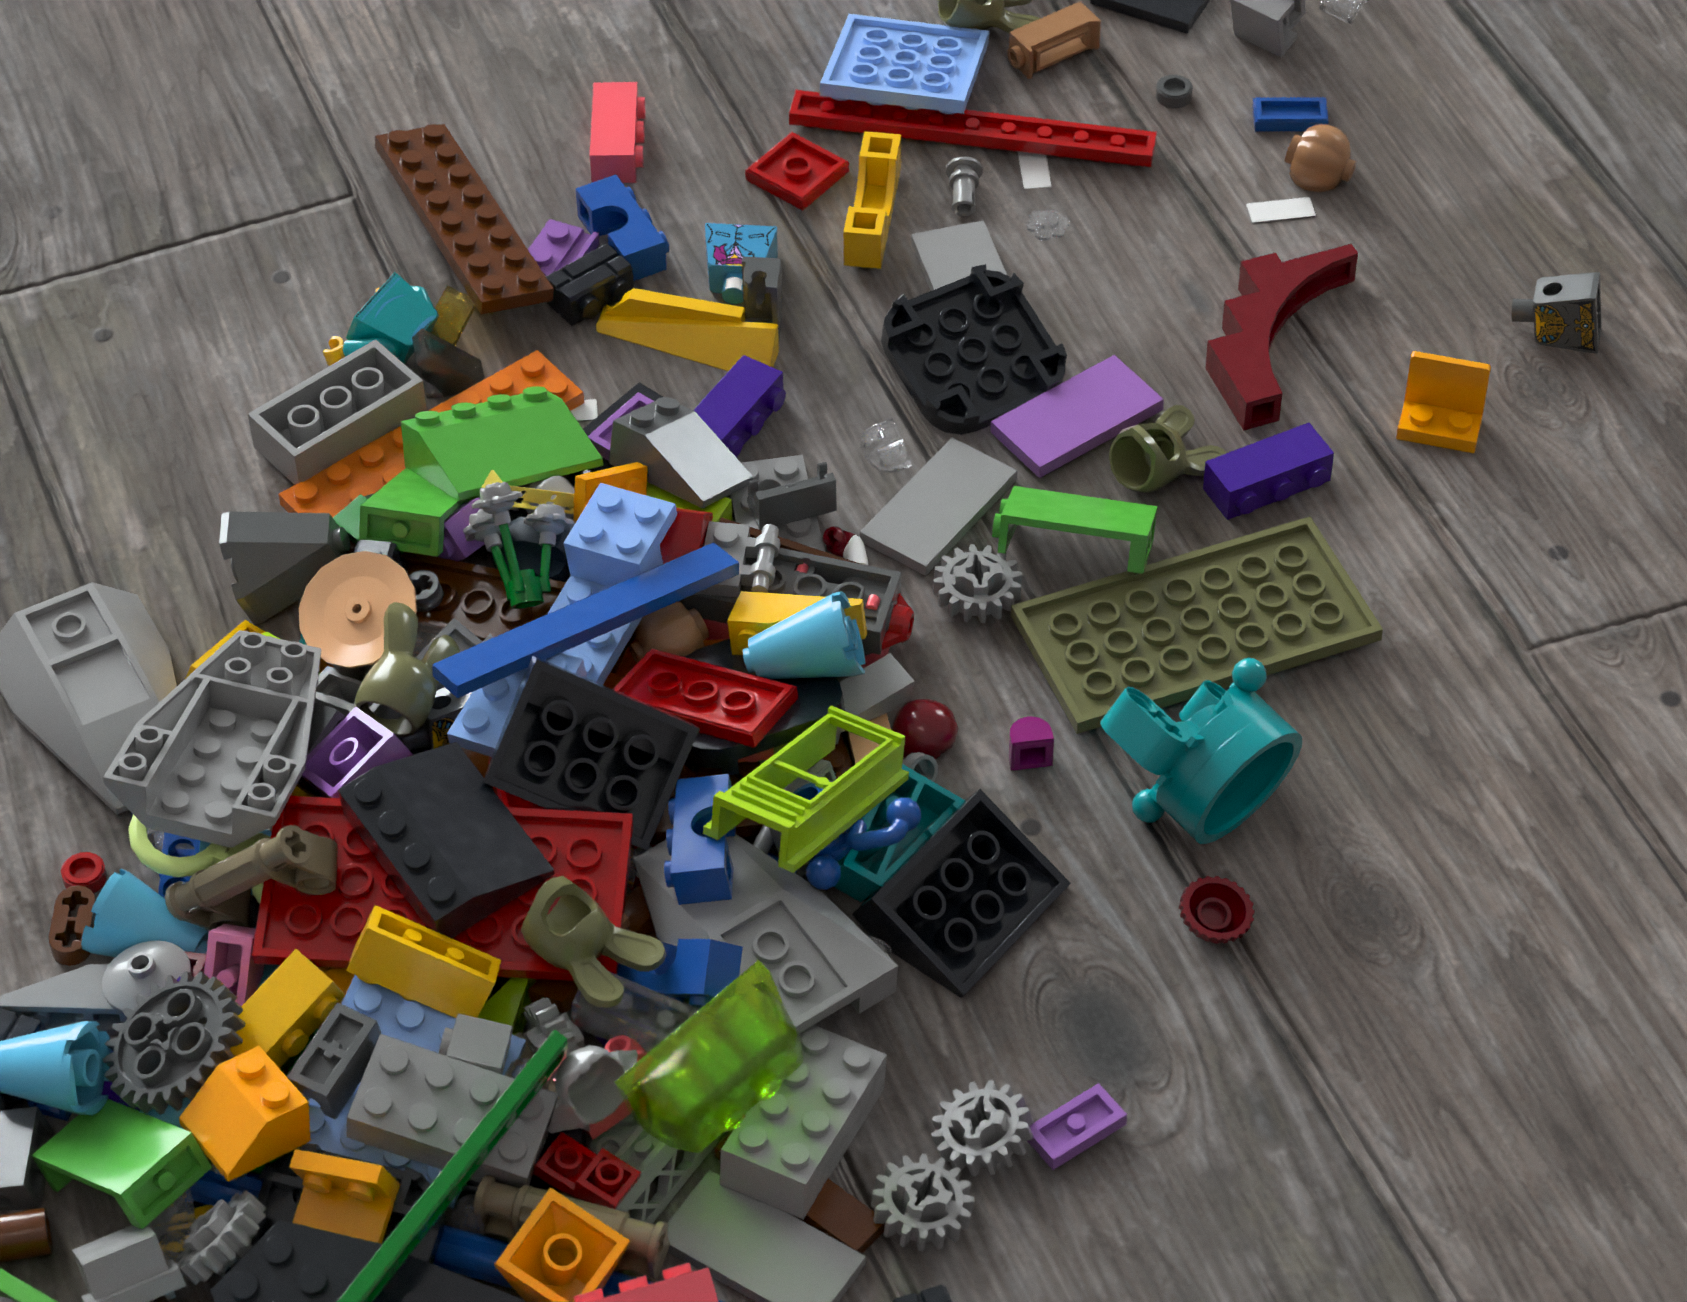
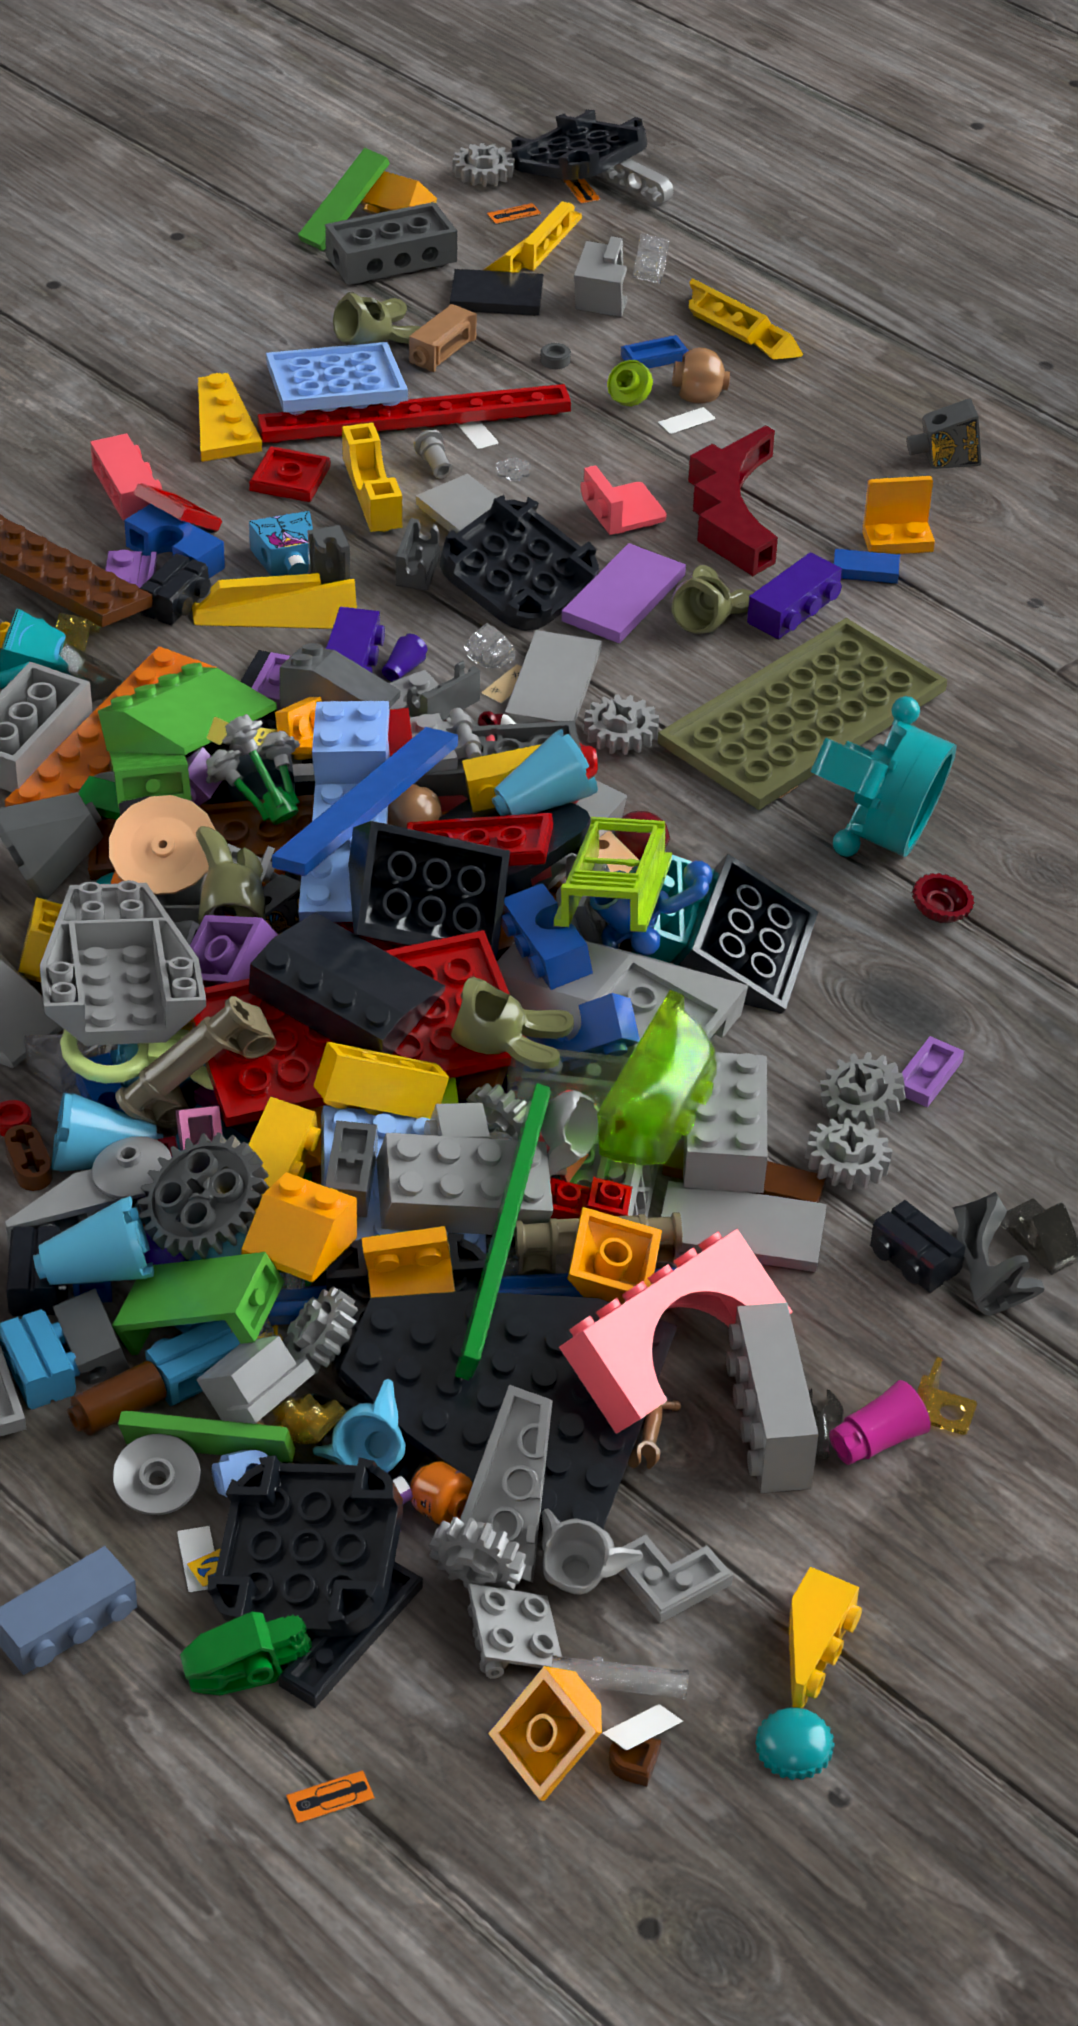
camera: 25 degrees left, 5 degrees down
bright green panel [992,486,1158,574] -> none
magenta brick [1009,716,1054,771] -> none
none -> red tile [134,483,222,531]
none -> dark azure brick [145,1320,240,1407]
none -> yellow wing [198,373,262,462]
none -> dark purple cone [382,634,428,682]
none -> dark grey hinge [396,518,442,590]
none -> tan sticker [482,664,522,703]
none -> coral bracket [580,465,667,535]
none -> lime plate [607,360,653,407]
none -> yellow wedge [689,278,803,360]
none -> blue tile [833,549,900,584]

